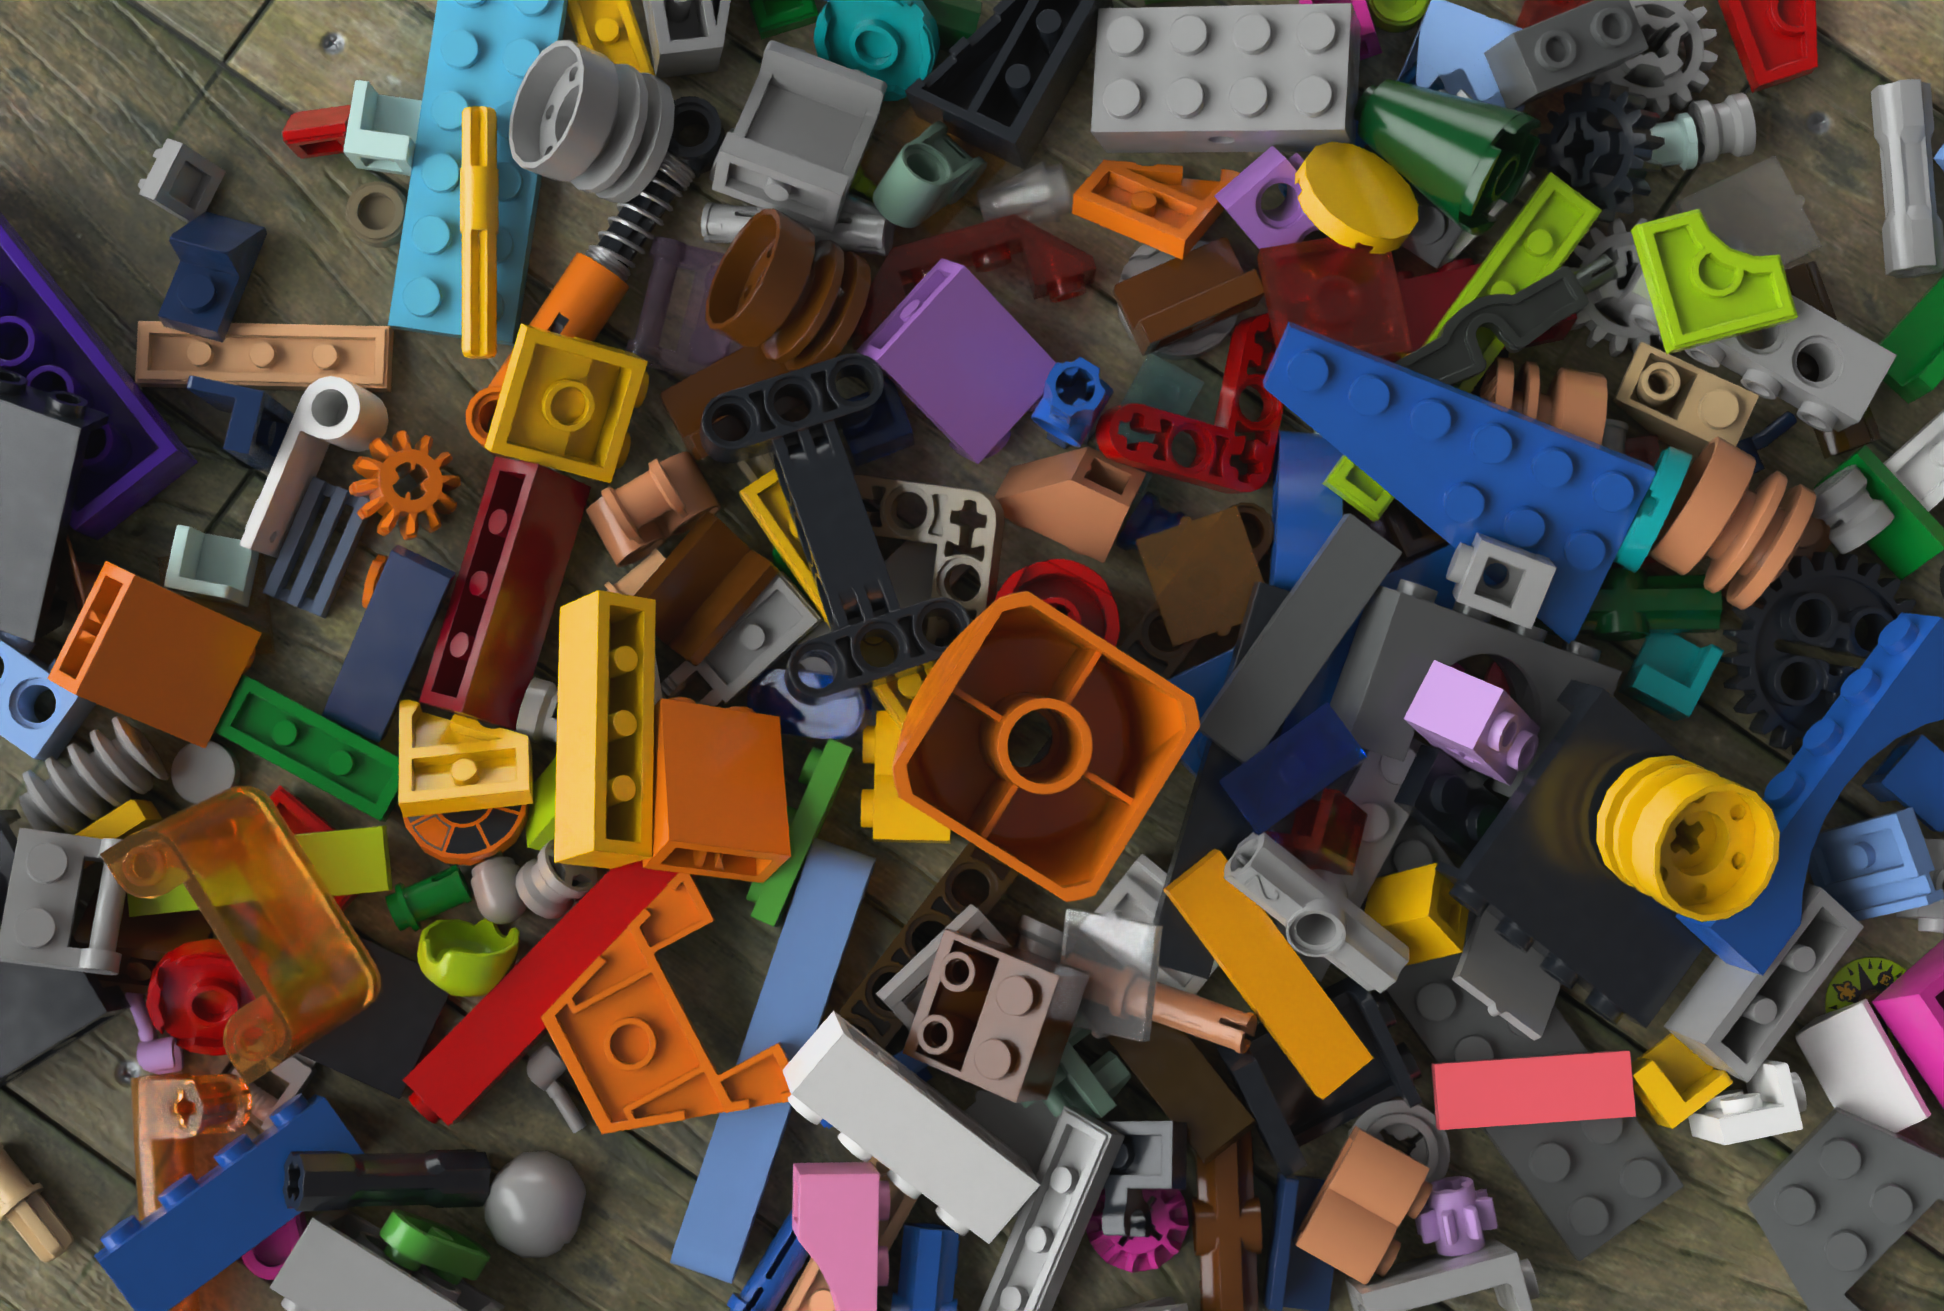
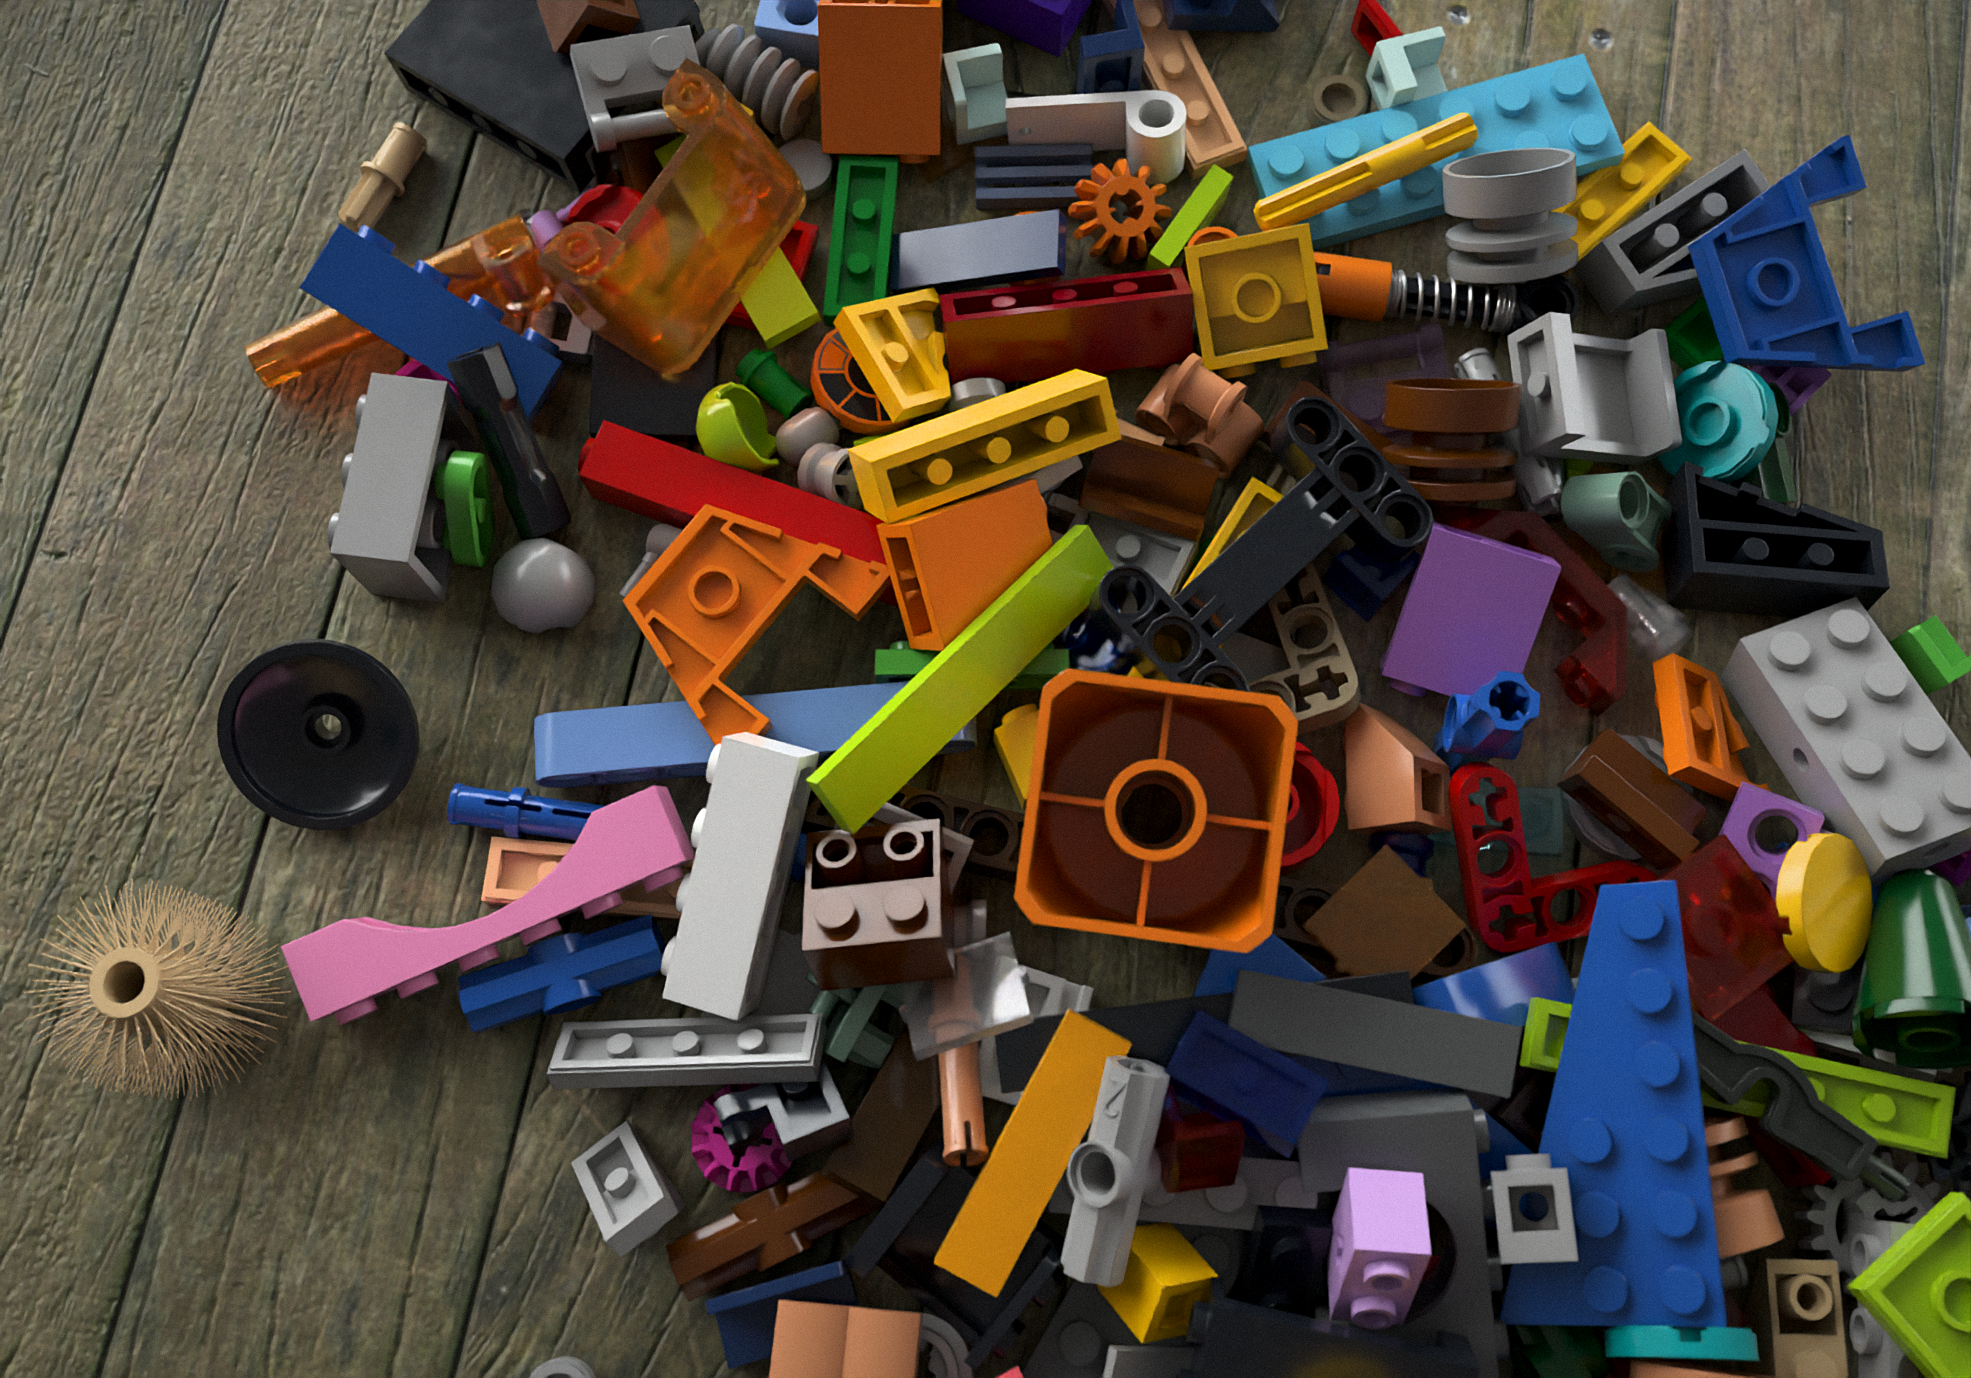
camera: 65 degrees right, 10 degrees down
none -> lime tile [805,525,1114,834]
none -> lime tile [1144,164,1234,271]

